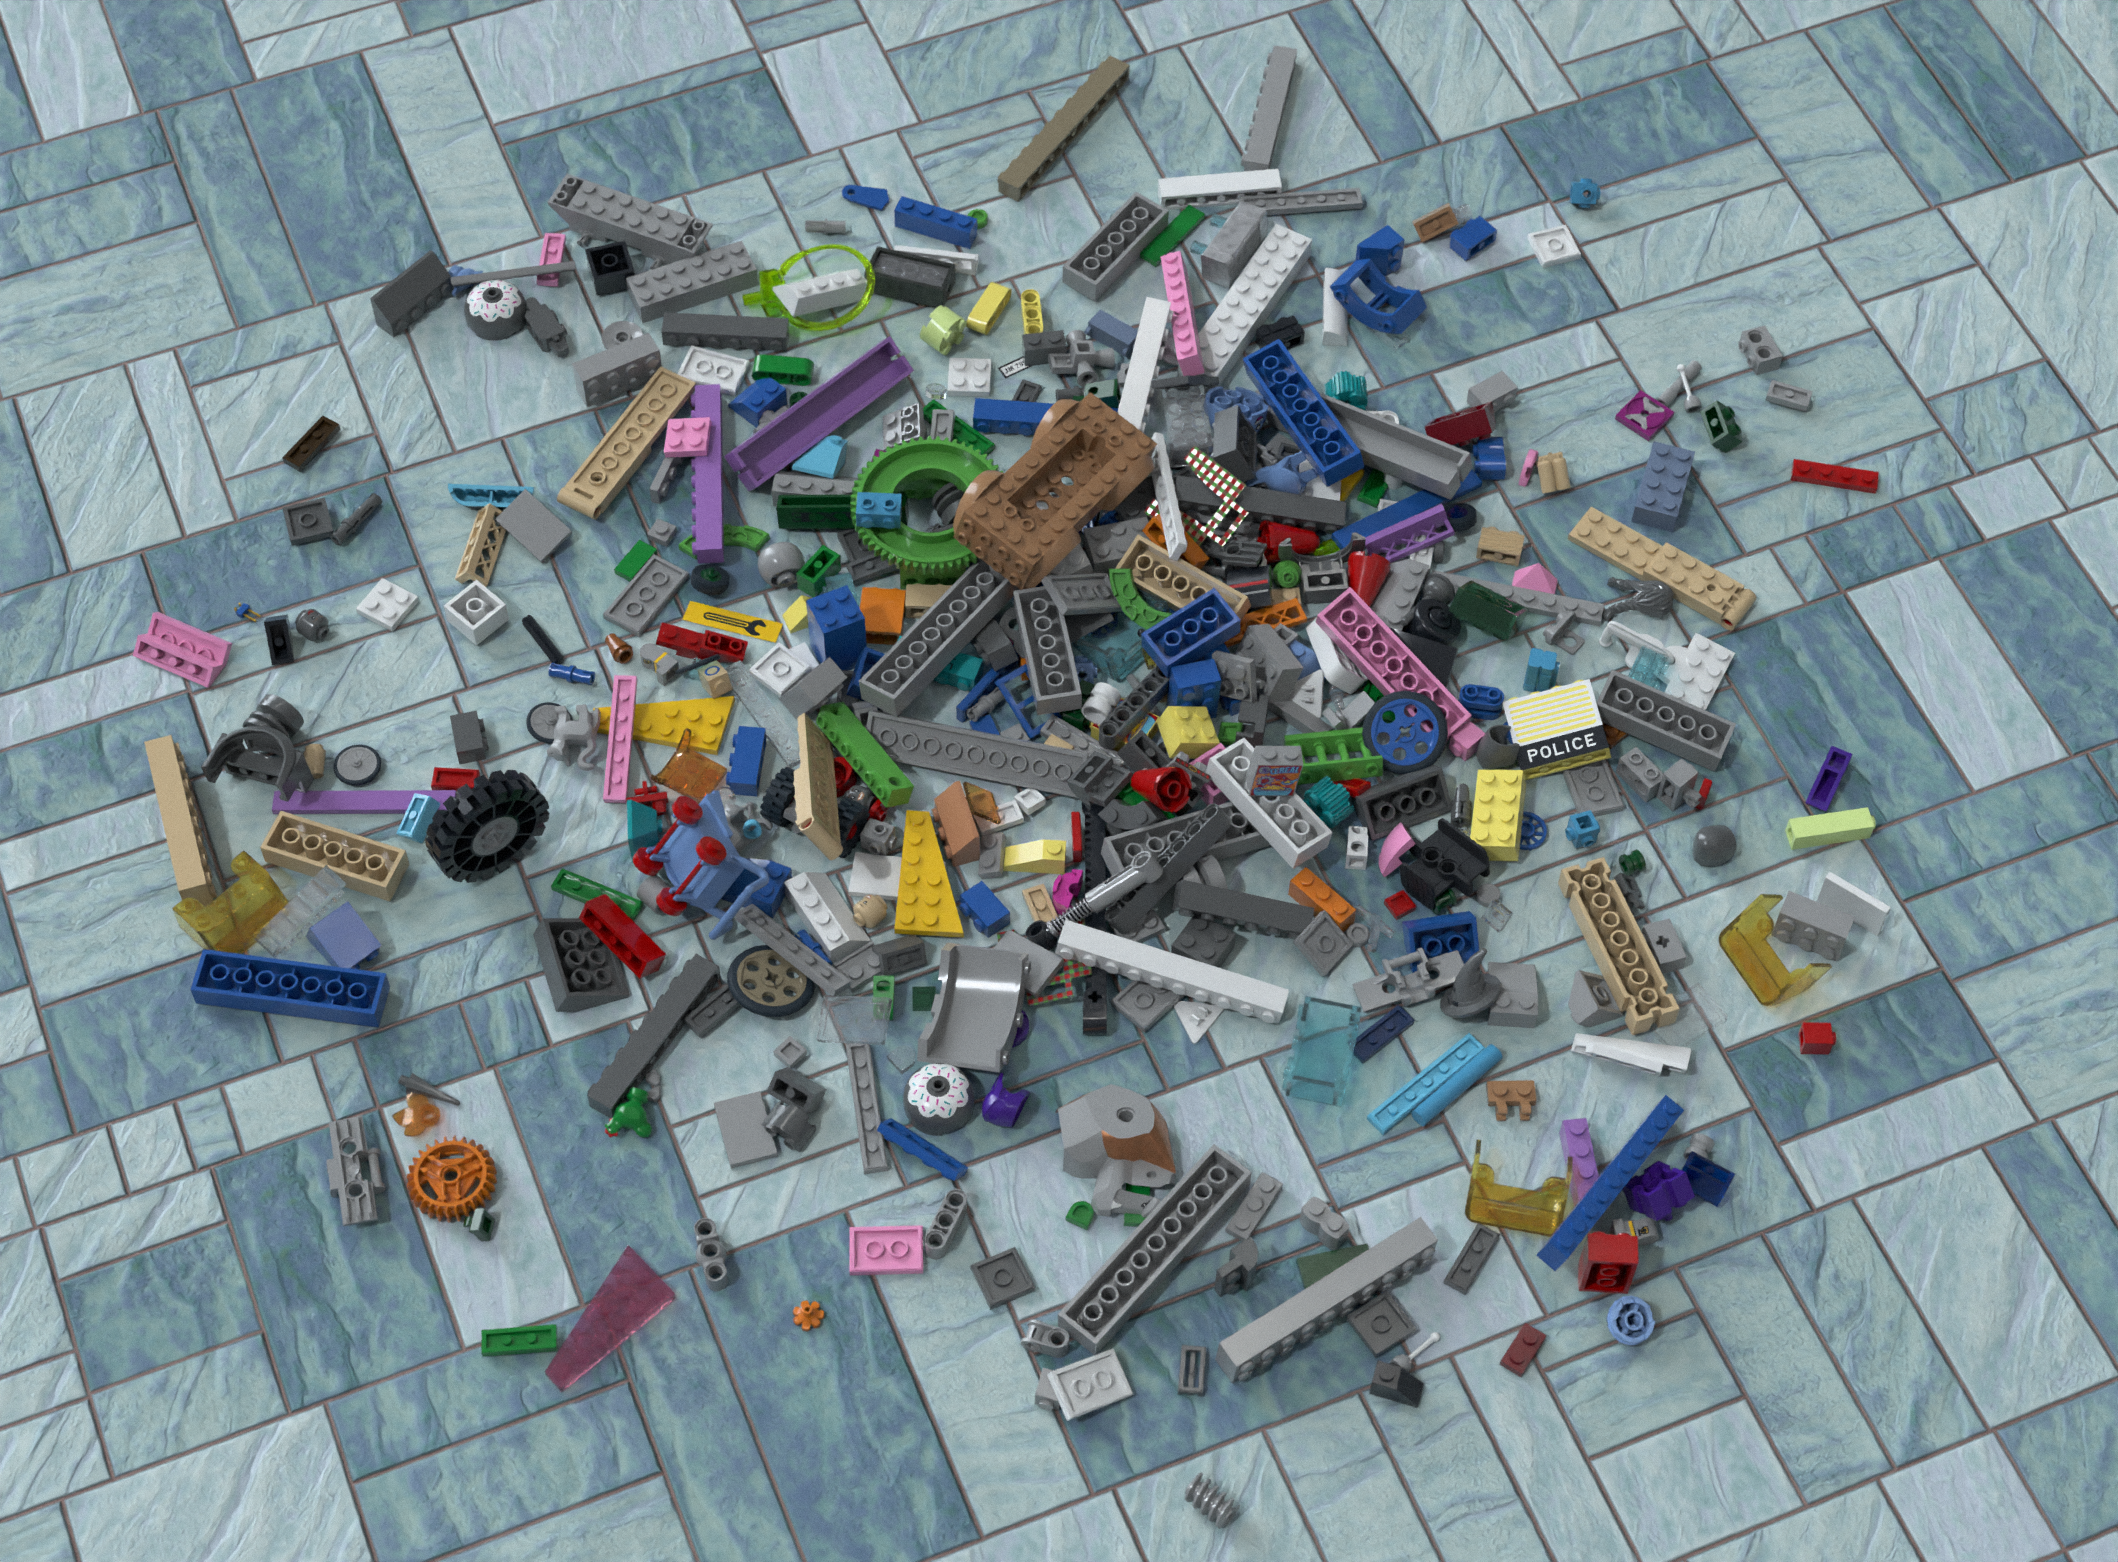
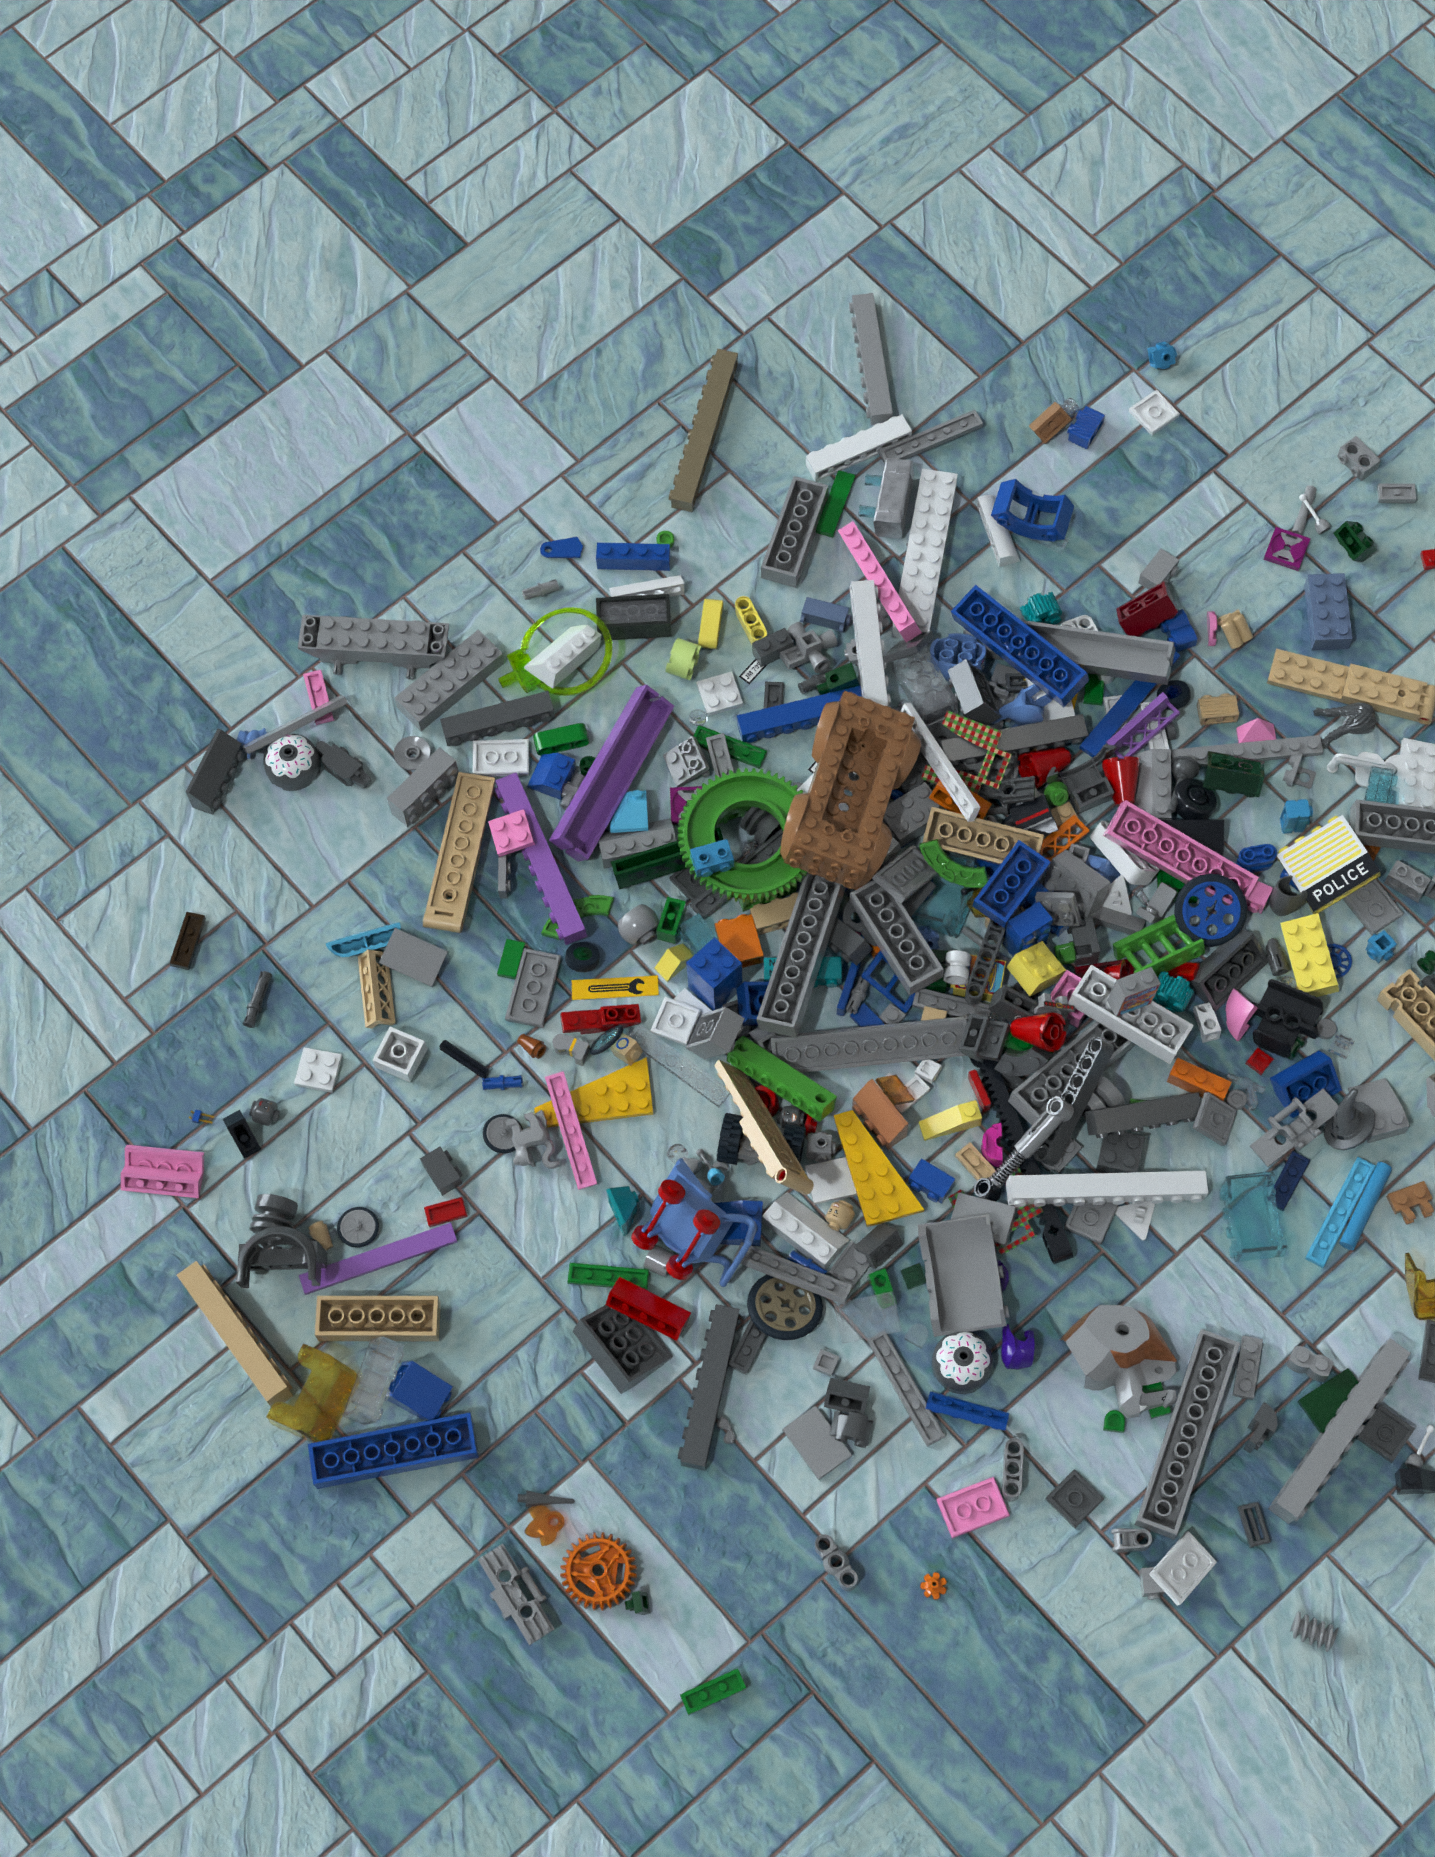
camera: 15 degrees left, 10 degrees up
dark grey plate [282,497,334,546] -> none
medium azure slope [396,793,440,843] -> none
black wheel [425,770,550,883] -> none
clear pink wing [545,1245,676,1393] -> none
black brick [585,241,635,296] -> none
green animal [604,1088,652,1138] -> none
red hips [626,781,668,816] -> none
light grey plate [647,519,677,547] -> none
clear orange piece [651,728,727,804] -> none
blue brick [726,726,767,797] -> none
light grey plate [978,832,1006,879] -> none
black brick [1256,315,1305,350] -> none
clear neon green cylinder [1314,538,1340,556] -> none
blue slope [1355,225,1405,276] -> none

